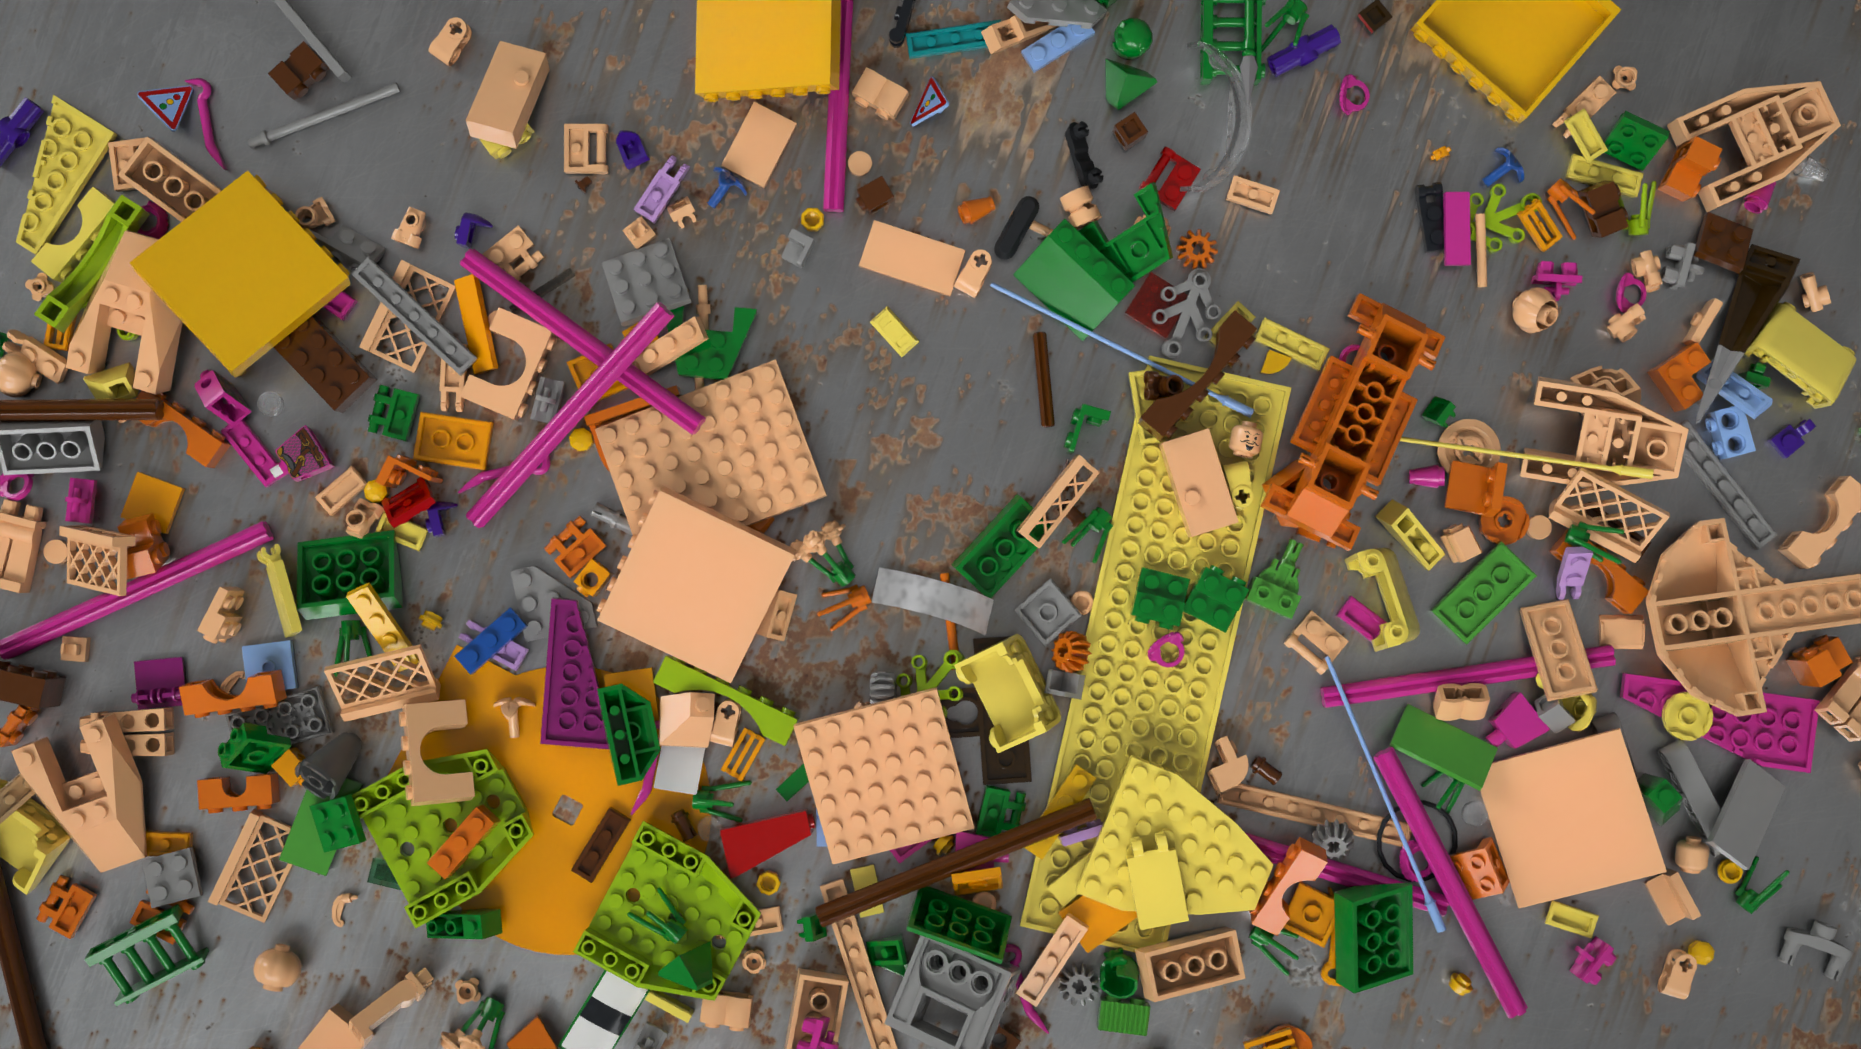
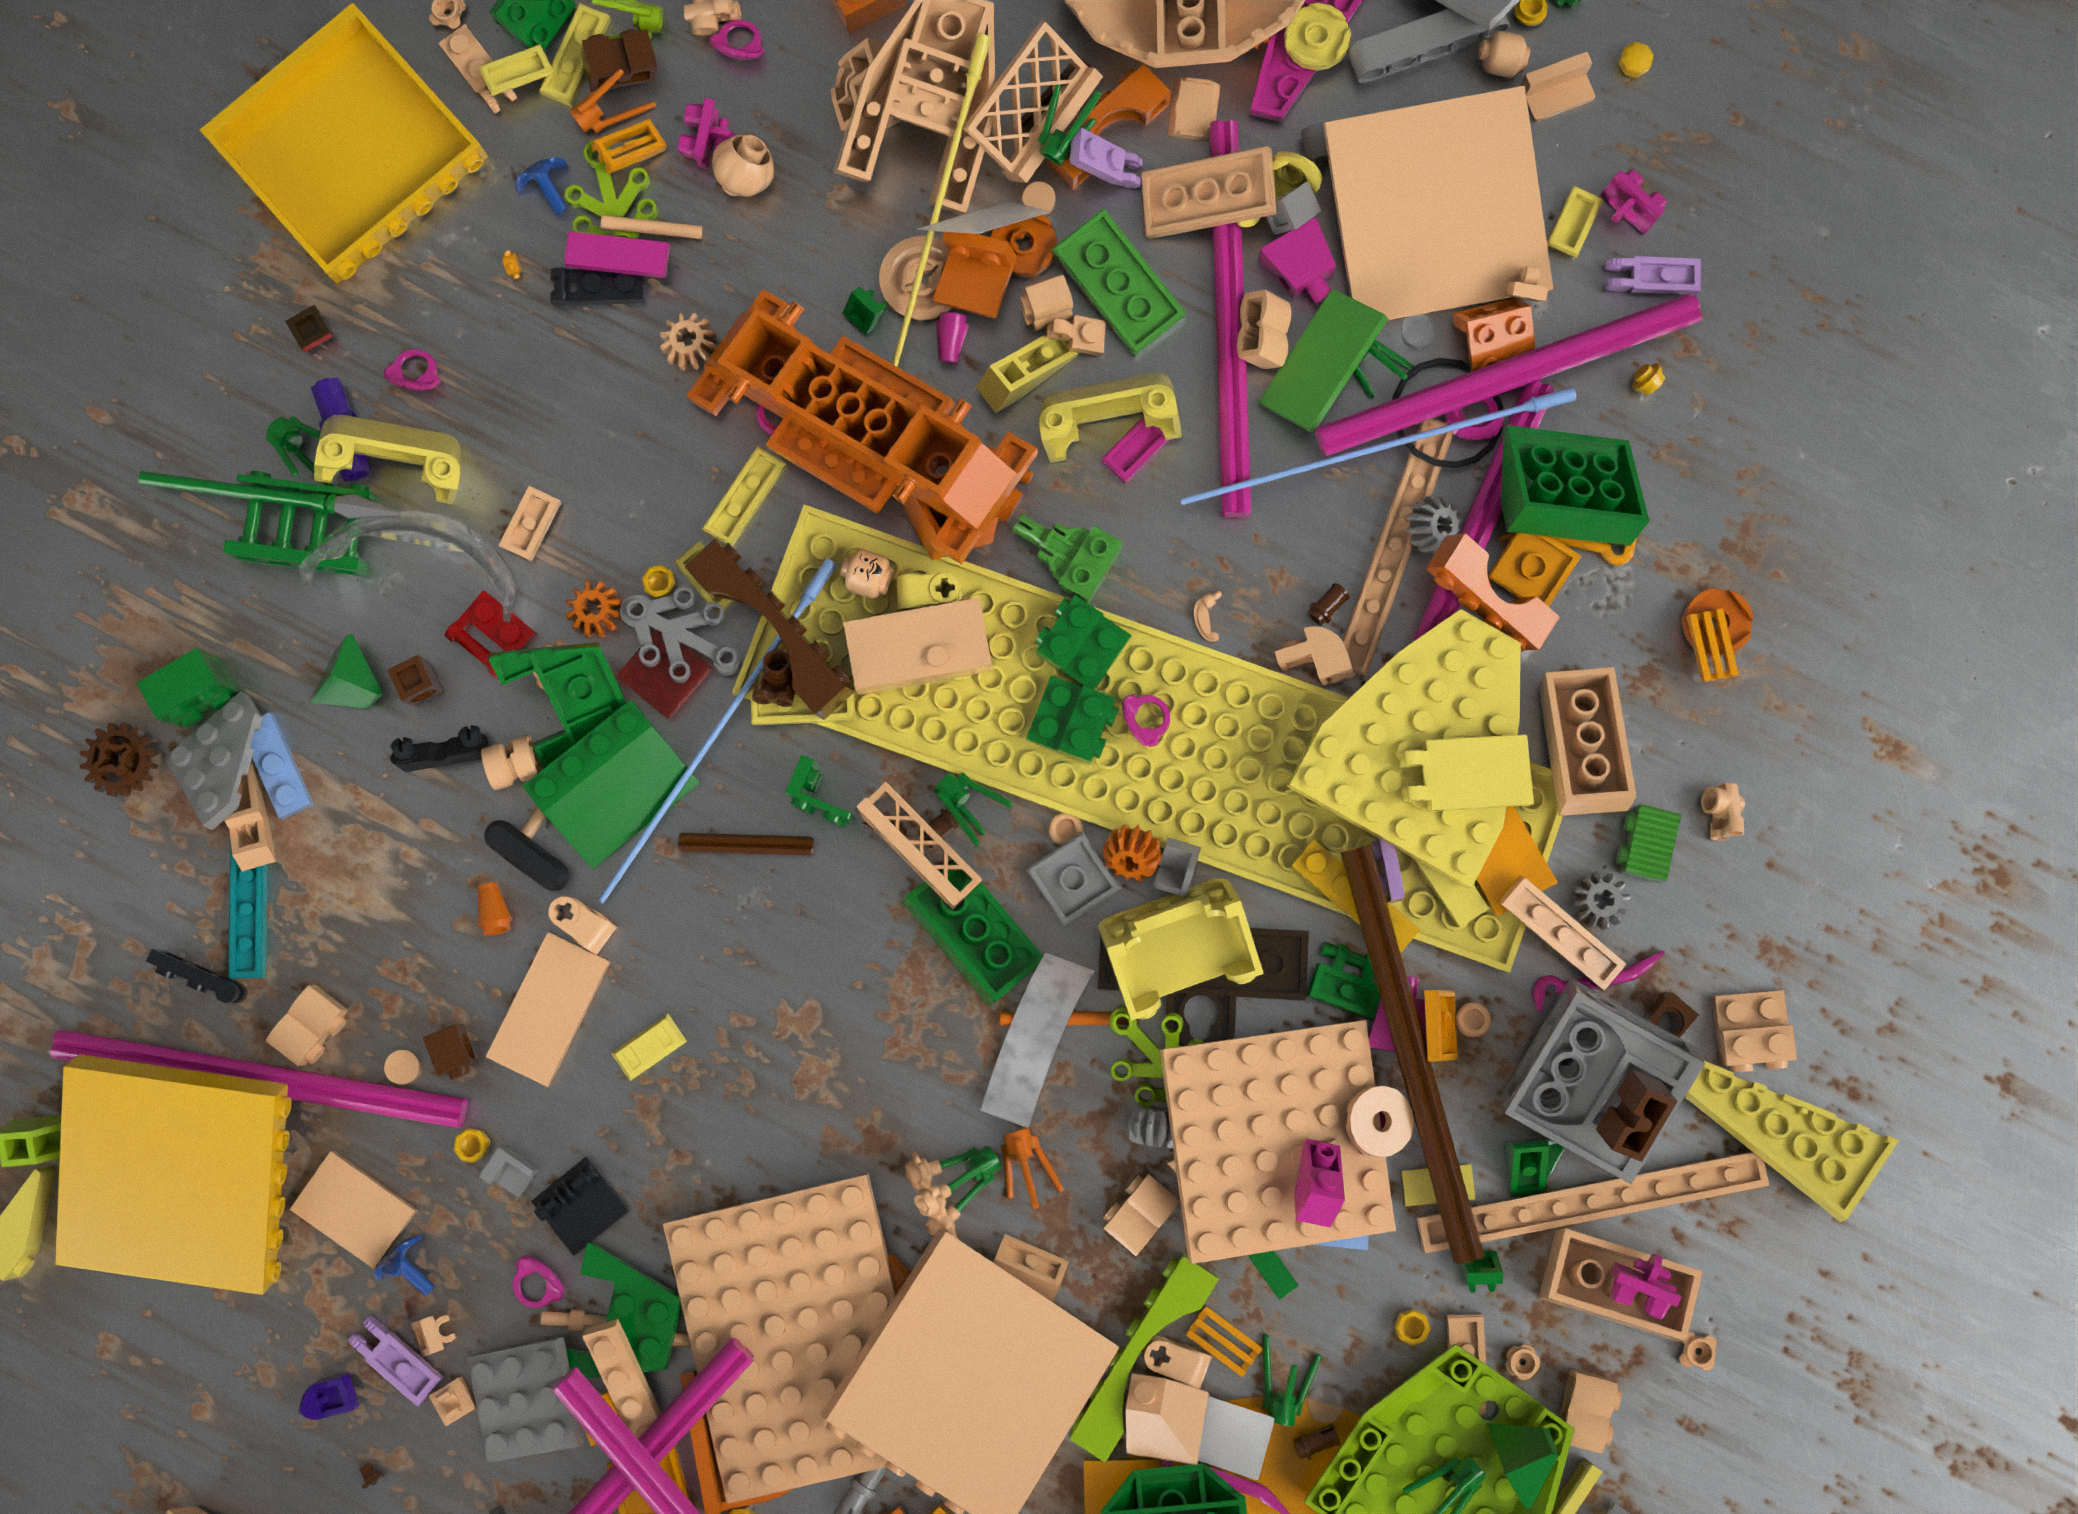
camera: 85 degrees left, 5 degrees down
light nougat plate [564,124,609,175] -> none
red slope [720,808,816,879] -> none
green slope [906,886,1012,964] -> none
piece [910,77,949,126] -> none
yellow plate [933,834,955,856] -> none
green helmet [1100,947,1139,999] -> none
green helmet [1111,18,1153,60] -> none
green plant [1249,925,1299,976] -> none
yellow tile [1260,350,1292,374] -> none
light nougat plate [1283,610,1349,675] -> none
light nougat plate [1607,303,1646,343] -> none
green slope [1637,773,1683,826] -> none
light nougat piece [1657,949,1697,1000] -> none
none -> light yellow windscreen [314,415,461,504]
none -> dark pink piece [513,1256,564,1308]
none -> black hinge [531,1156,629,1256]
none -> yellow tile [642,565,677,599]
none -> light nougat gear [660,313,717,371]
none -> white sticker [918,202,1049,234]
none -> light nougat plate [1046,315,1106,357]
none -> light nougat brick [1103,1174,1180,1256]
none -> light nougat piece [1193,591,1222,643]
none -> dark pink slope [1294,1138,1345,1228]
none -> light nougat tile [1345,1086,1414,1157]
none -> light nougat tile [1505,266,1548,302]
none -> reddish brown brick [1596,1069,1678,1162]
none -> lavender hinge [1605,256,1701,295]

